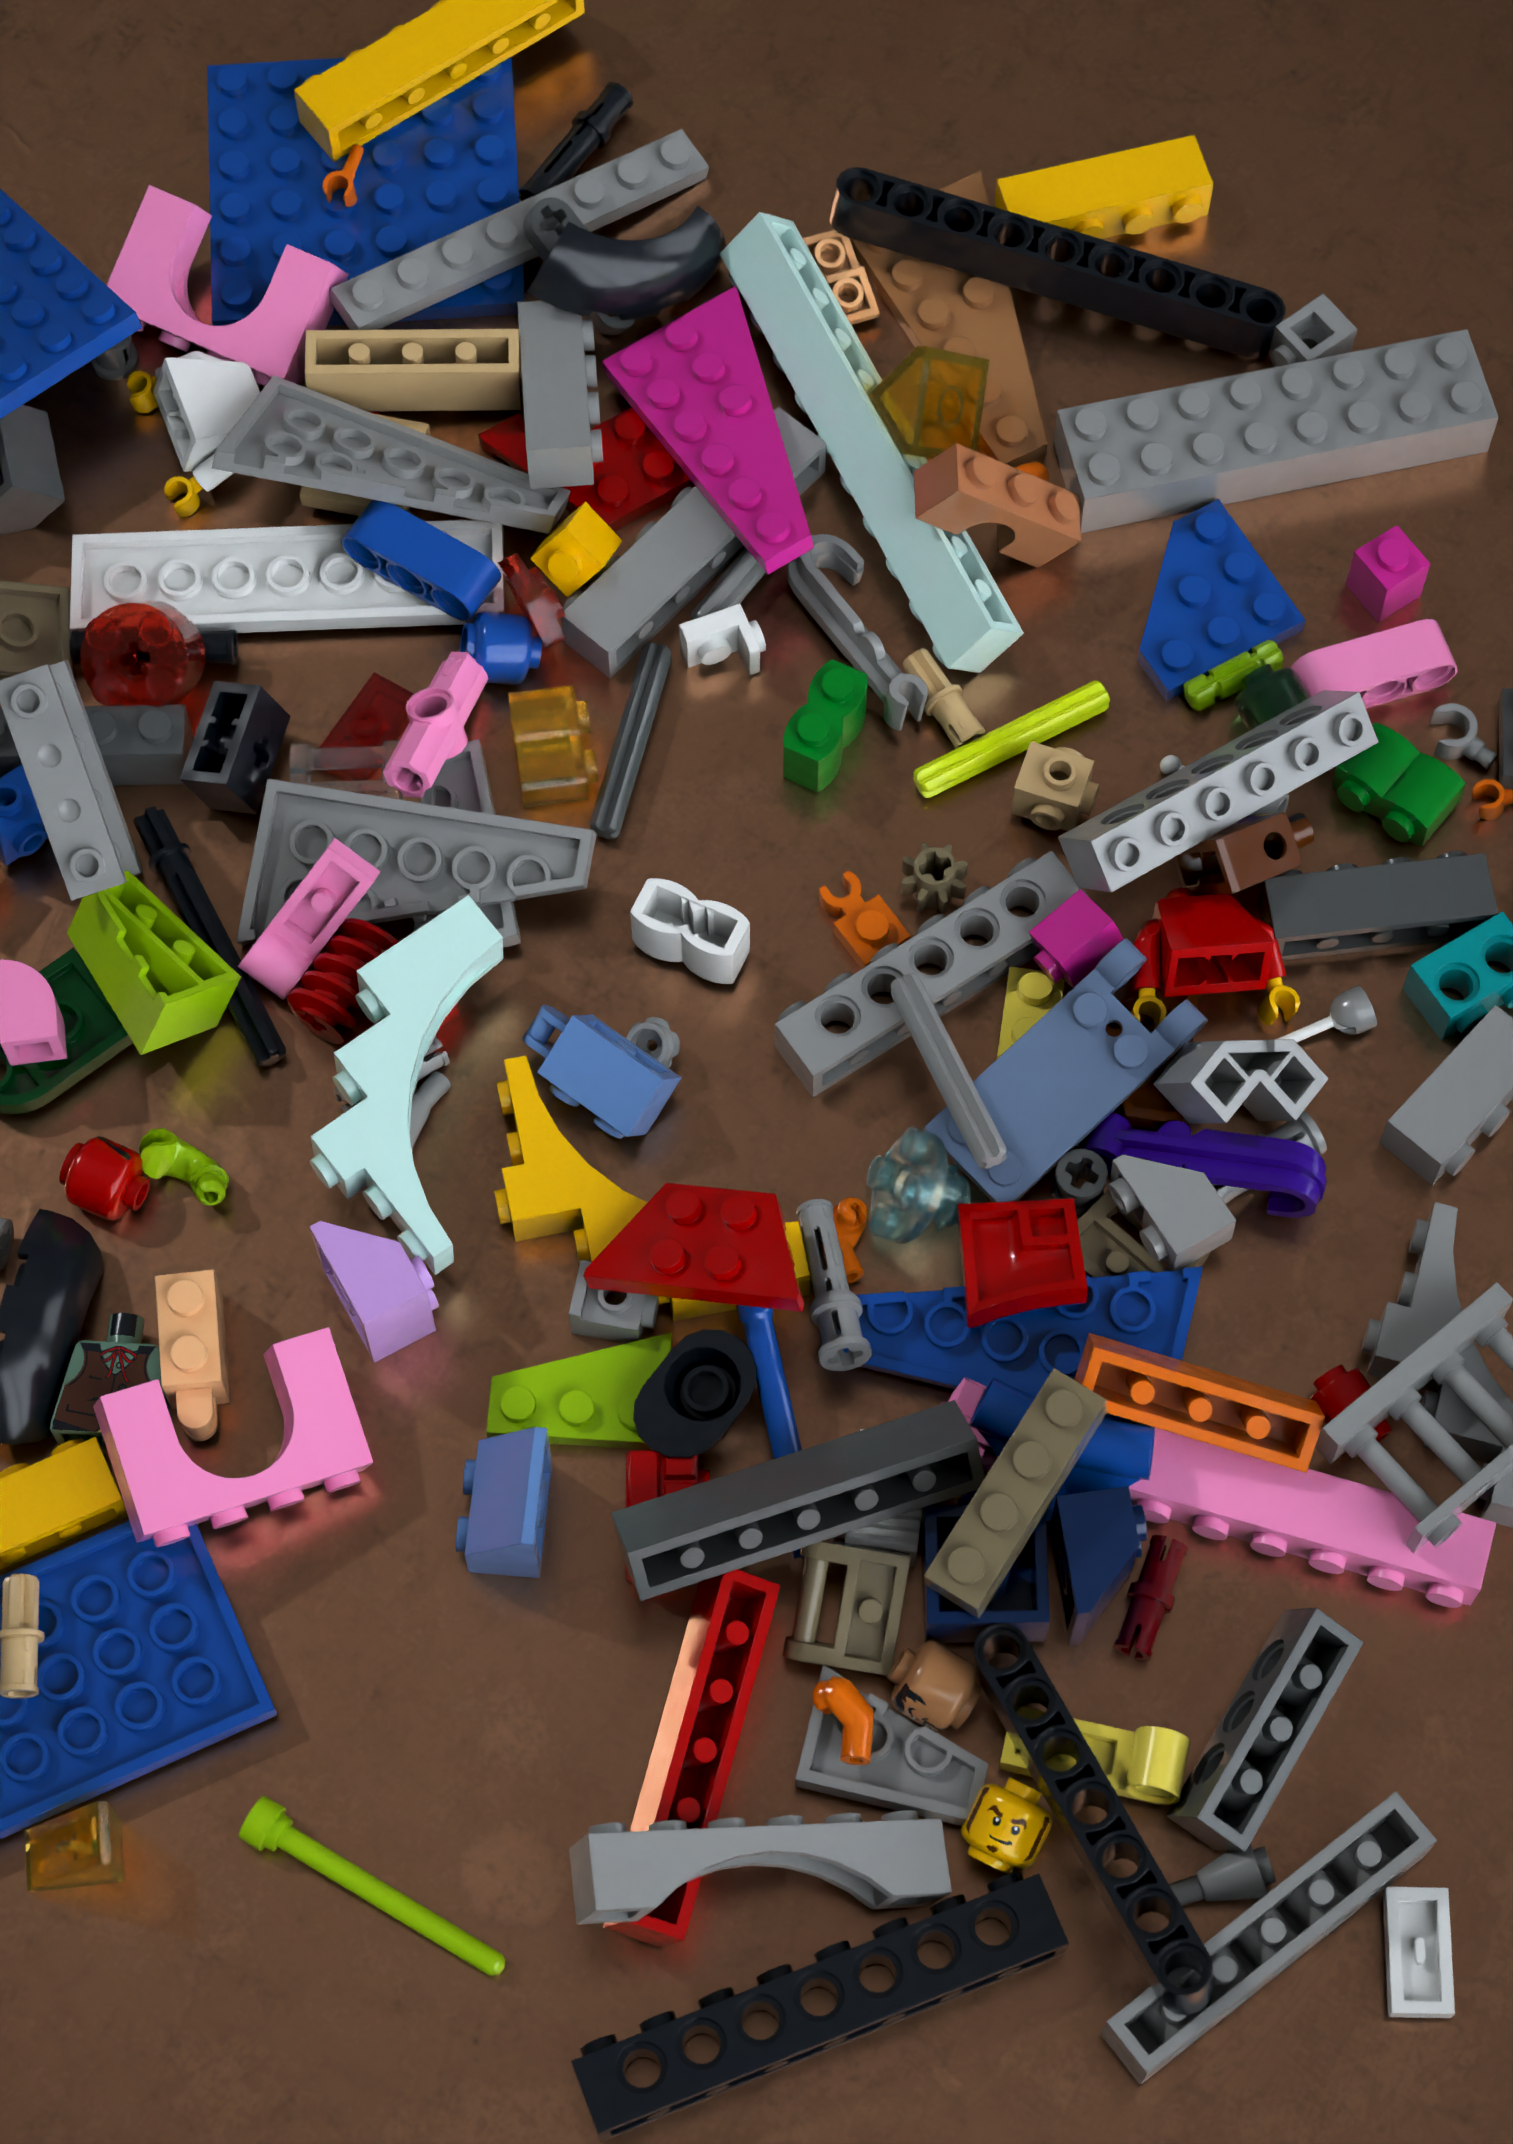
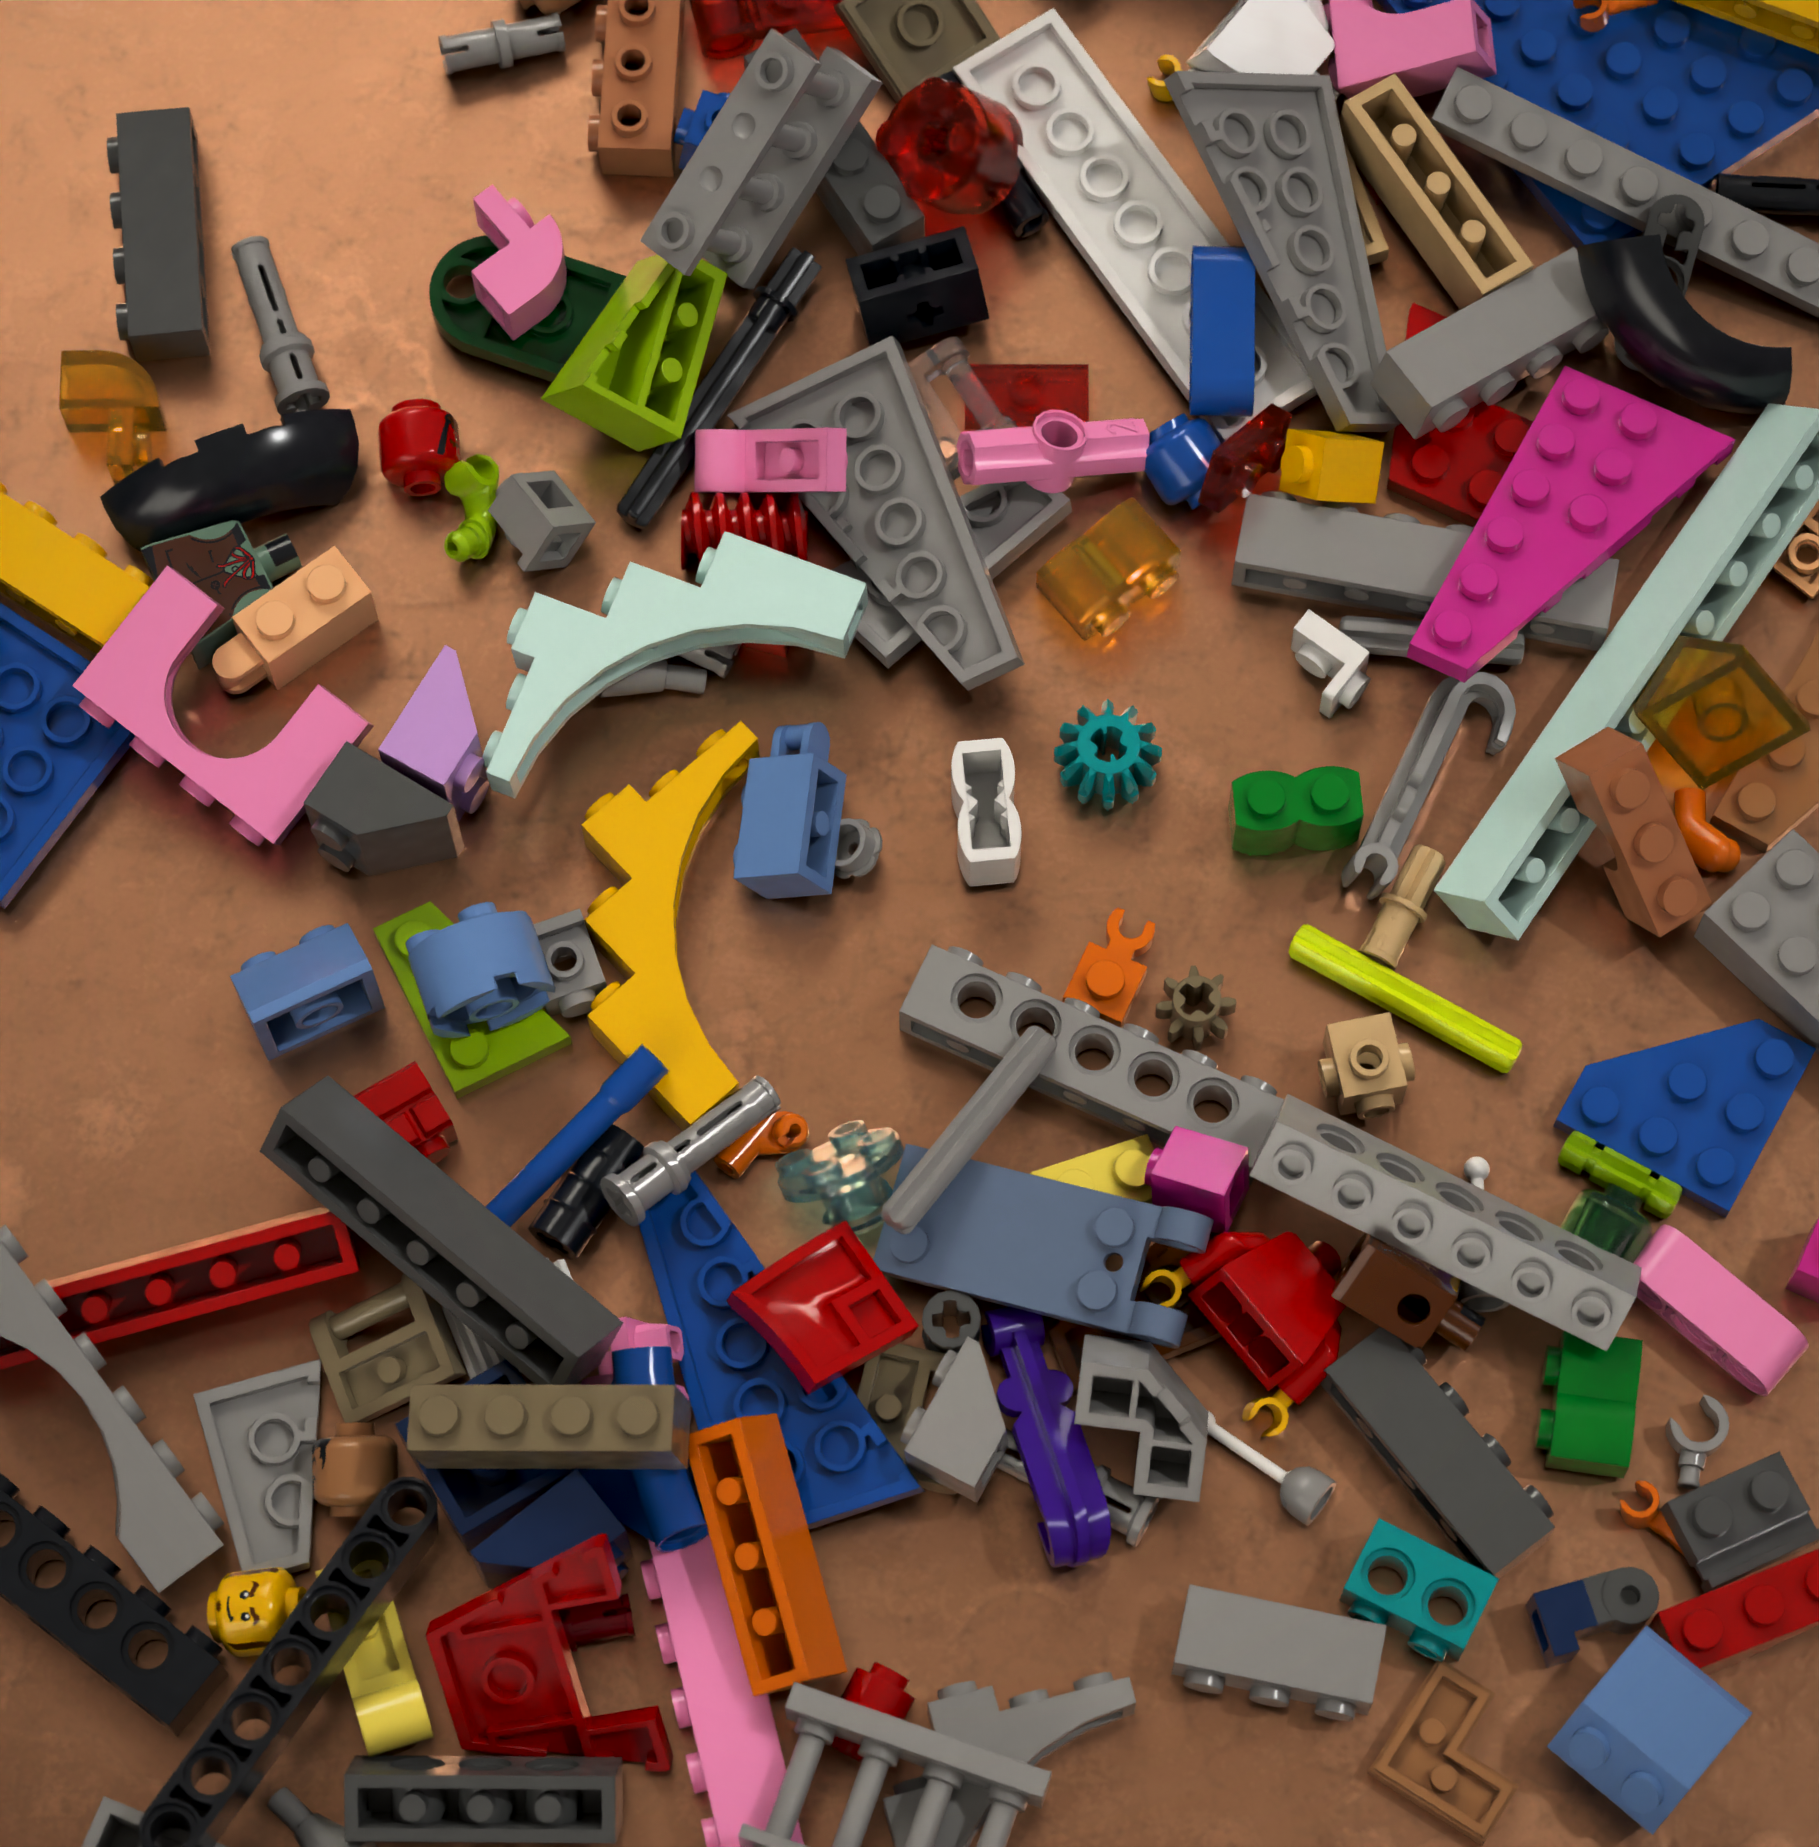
camera: 60 degrees right, 5 degrees up
red wing [583,1183,804,1312] -> none
dark grey axle [590,642,672,840] -> none
black piece [633,1329,757,1458] -> none
orange arm [812,1676,874,1765] -> none
none -> dark grey slope [304,741,464,876]
none -> medium blue brick [406,902,555,1038]
none -> red wing [425,1533,673,1772]
none -> light grey brick [488,470,596,572]
none -> black axle [528,1124,644,1260]
none -> teal gear [1054,699,1162,811]

